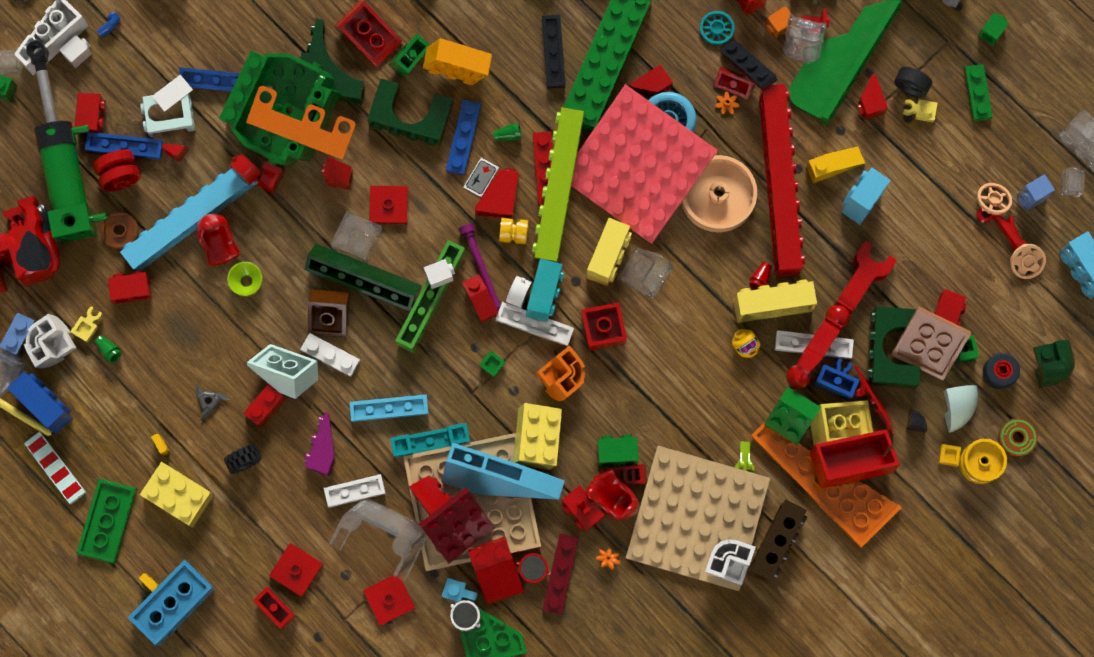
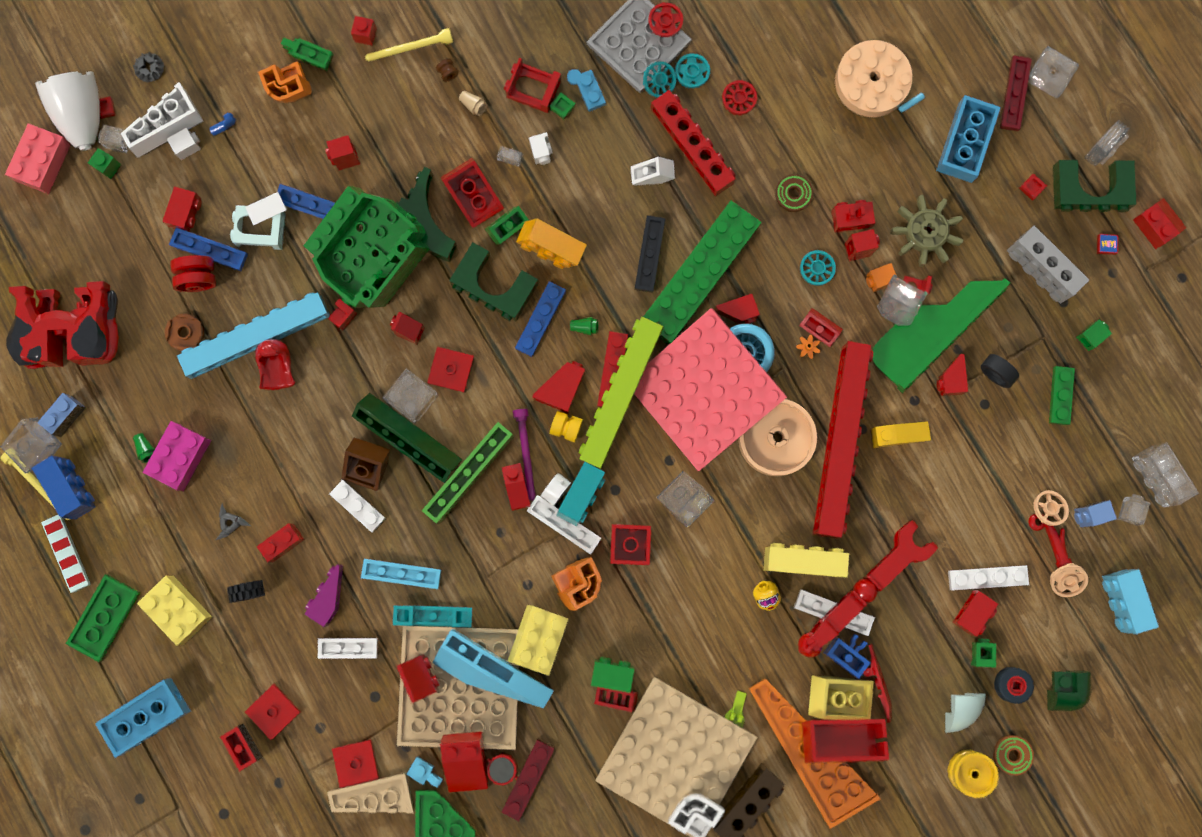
camera: 15 degrees right, 5 degrees up
white brick [24,314,76,368] -> none
green piece [26,40,108,243] -> none
light yellow plate [70,306,103,343] -> none
red brick [108,271,152,305] -> none
yellow tile [139,573,159,592] -> none
yellow tile [151,434,170,456] -> none
red slope [162,144,188,162] -> none
lime piece [227,262,263,296] -> none
red piece [229,154,261,185] -> none
orange piece [246,86,355,160] -> none
light aqua slope [247,344,318,399] -> none
clear windscreen [329,499,427,582] -> none
dark red plate [419,487,495,564] -> none
white brick [424,259,455,289] -> none
pearl dark grey piece [450,600,480,631] -> none
sticker [463,158,499,197] -> none
green plate [479,350,506,378] -> none
red brick [561,485,605,532] -> none
light yellow brick [586,218,632,287] -> none
red piece [586,469,639,520] -> none
orange plant [596,548,621,570] -> none
black plate [720,40,778,91] -> none
red cone [749,262,772,290] -> none
green brick [764,387,821,445] -> none
medium azure brick [842,167,891,225] -> none
dark green arch [867,306,920,389] -> none
nougat plate [891,306,971,380] -> none
light yellow plate [902,99,937,123] -> none
black brick [906,409,927,433] -> none
yellow tile [938,444,961,467] -> none
none -> dark pink brick [142,421,211,492]
none -> red brick [325,135,360,171]
none -> tan wing [327,773,414,813]
none -> white plate [948,565,1029,590]

